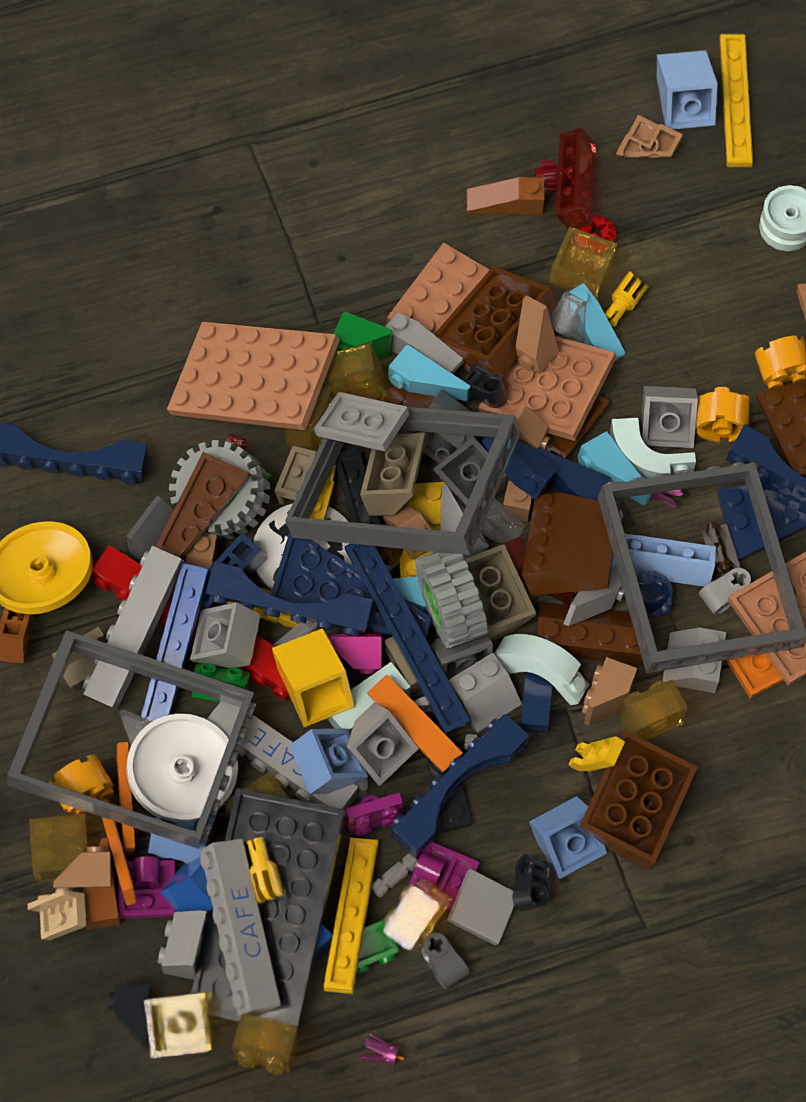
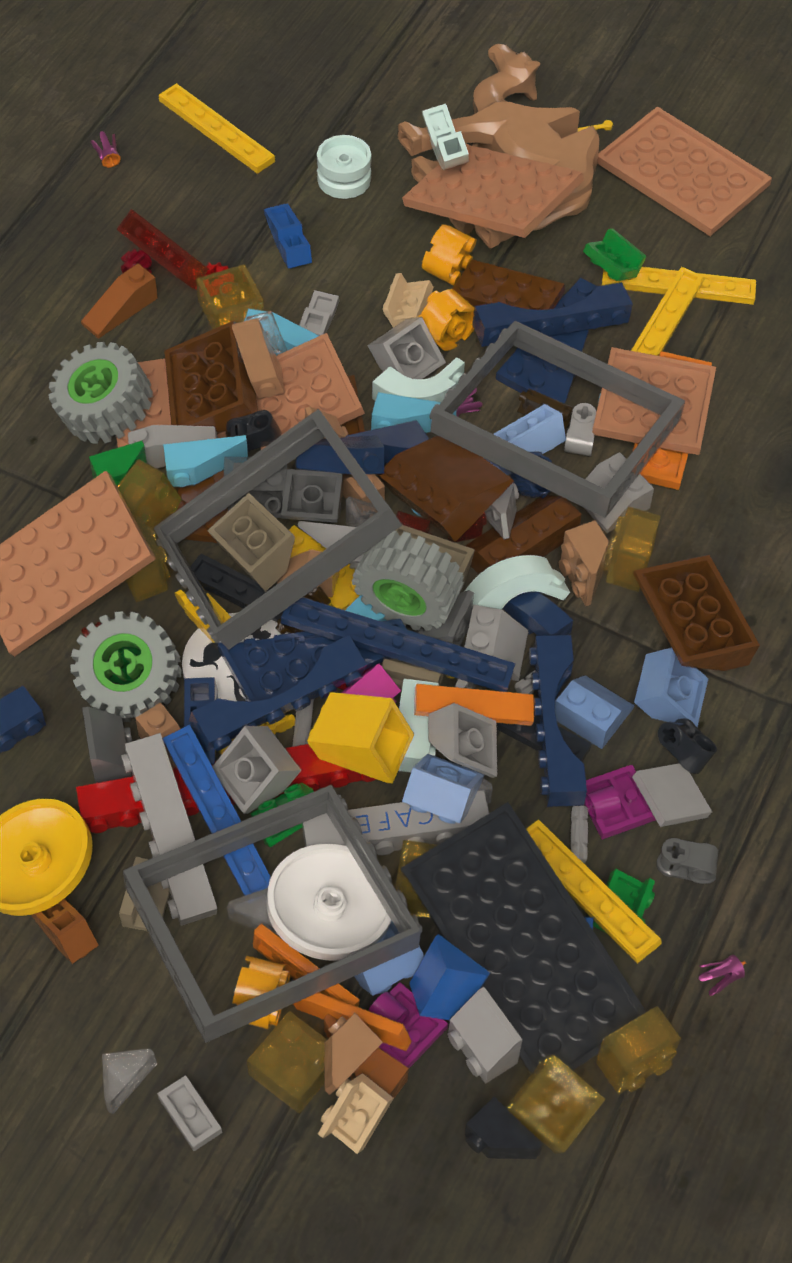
camera: 45 degrees left, 10 degrees down
reddish brown wing [156,452,251,559] -> none
light grey brick [200,839,281,1016] -> none
yellow arm [247,837,284,904] -> none
dark tan panel [275,446,316,505] -> none
light grey plate [314,392,409,451] -> none
magenta plate [346,793,403,836] -> none
clear yellow brick [382,880,453,951] -> none
yellow hinge [569,736,625,772] -> none
yellow arm [605,272,649,326] -> none
medium nougat slope [616,115,683,158] -> none
light blue slope [656,51,717,129] -> none
none -> light grey wheel [49,342,153,444]
none -> flat silver piece [91,131,121,168]
none -> blue slope [264,203,312,268]
none -> light grey slope [299,290,340,336]
none -> tan bracket [383,273,434,328]
none -> medium blue slope [555,676,634,749]

